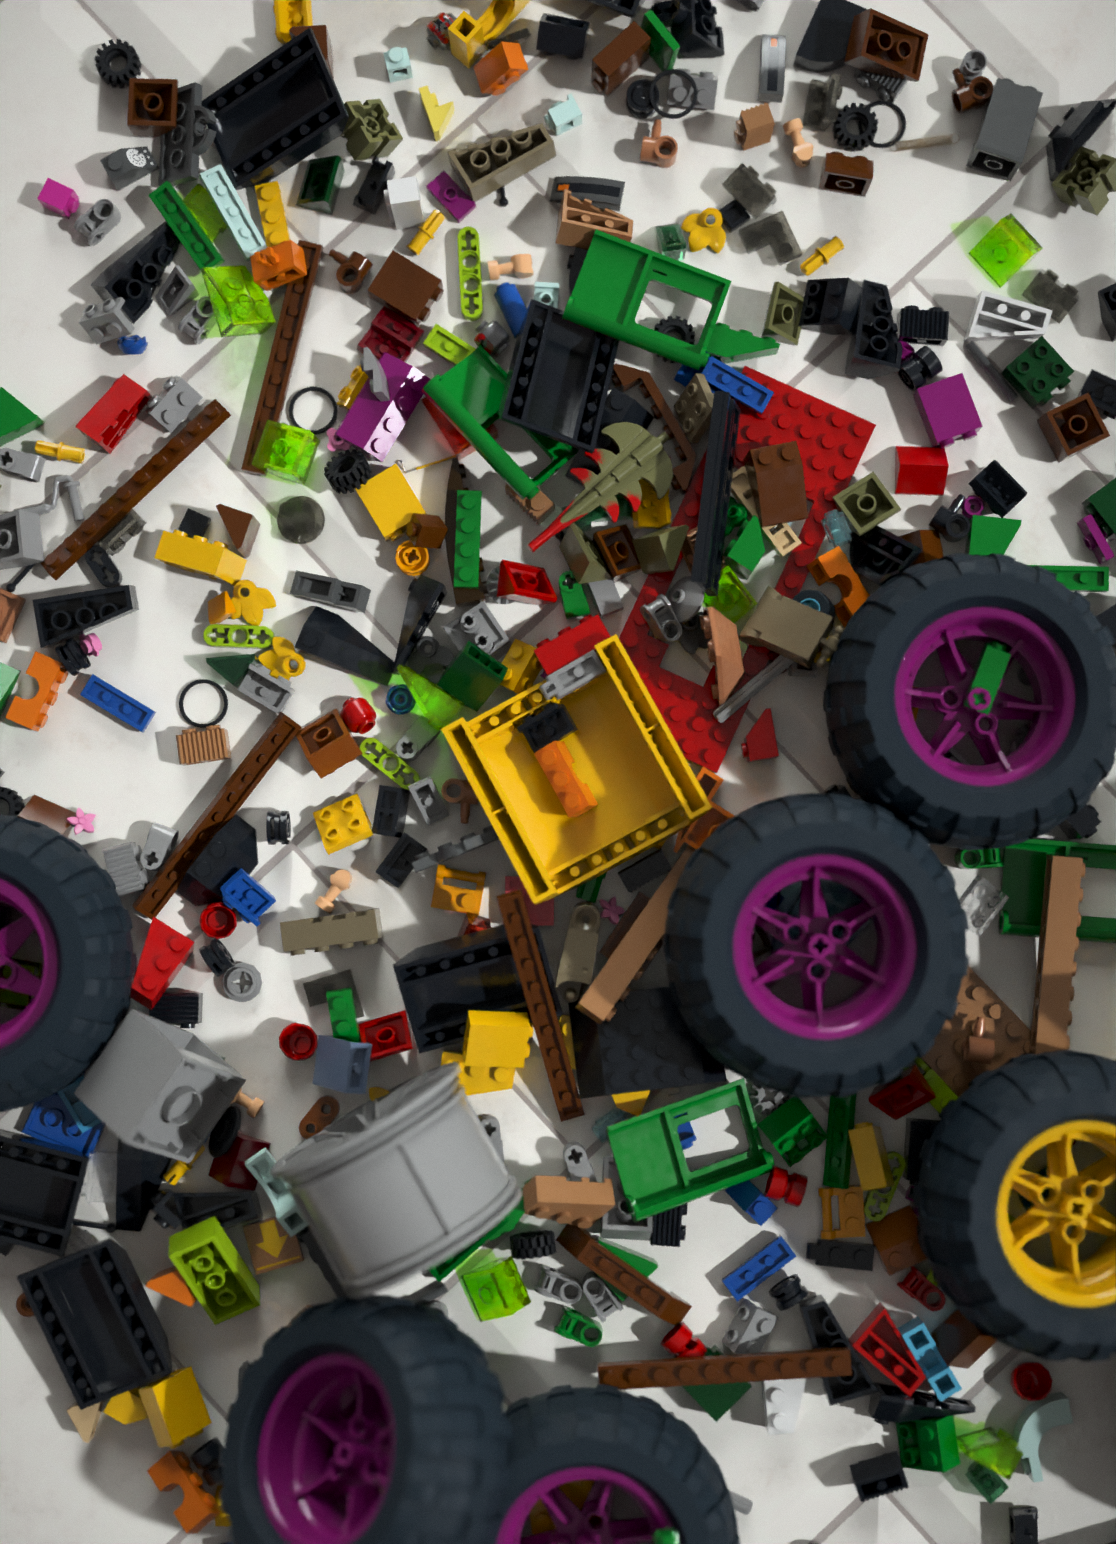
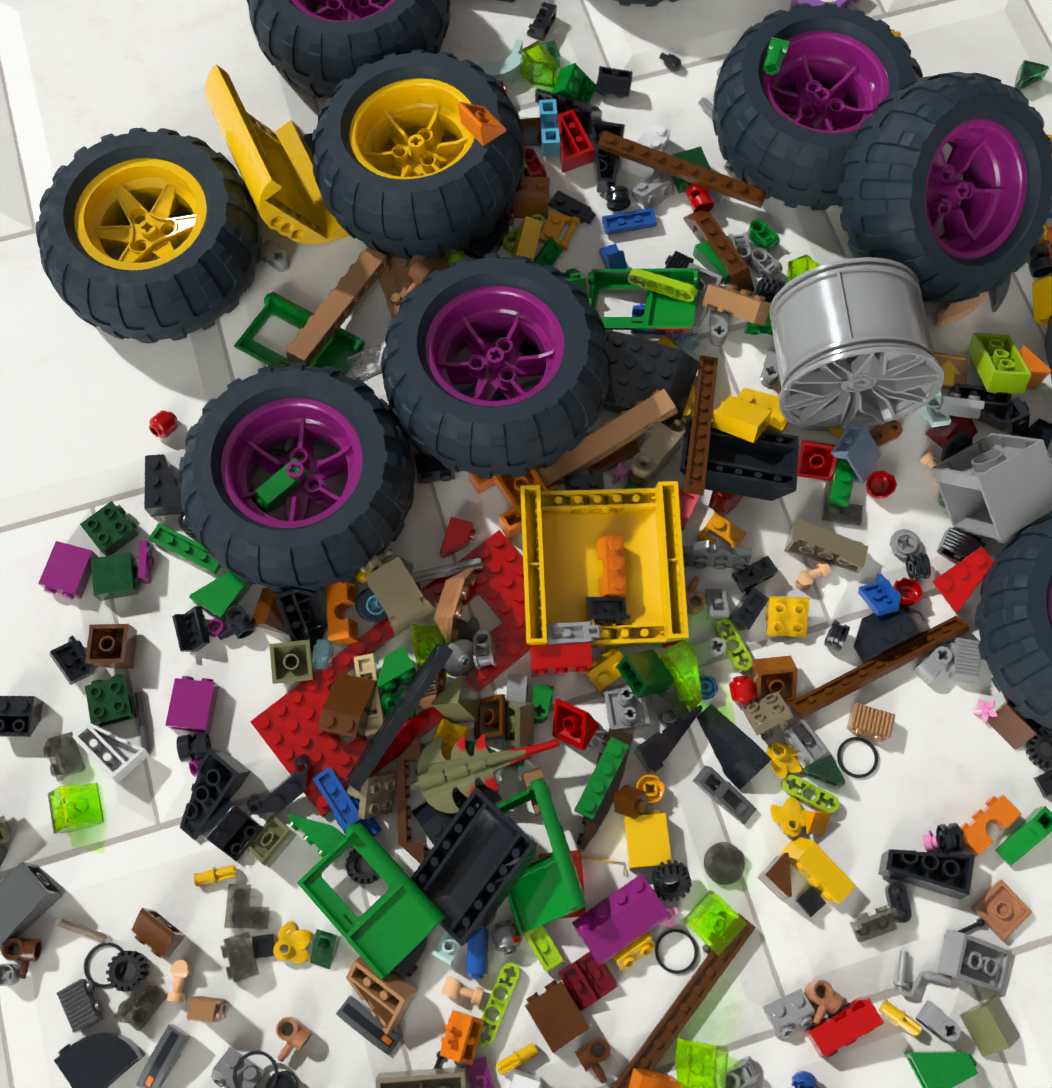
camera: 160 degrees left, 15 degrees down
reddish brown plate [40,399,231,580] -> none
blue plate [80,674,156,733] -> none
light grey slope [360,347,390,402] -> none
red wheel [764,1166,808,1207] -> none
reddish brown slope [844,8,929,82] -> none
red slope [895,446,949,496] -> none
black brick [897,305,949,346] -> none
none -> black plate [247,754,311,815]
none -> orange brick [439,1010,485,1065]
none -> orange slope [458,102,506,146]
none -> lime beam [627,268,697,302]
none -> dark tan plate [742,691,793,740]
none -> nougat piece [804,980,843,1025]
none -> light grey bracket [940,393,985,419]

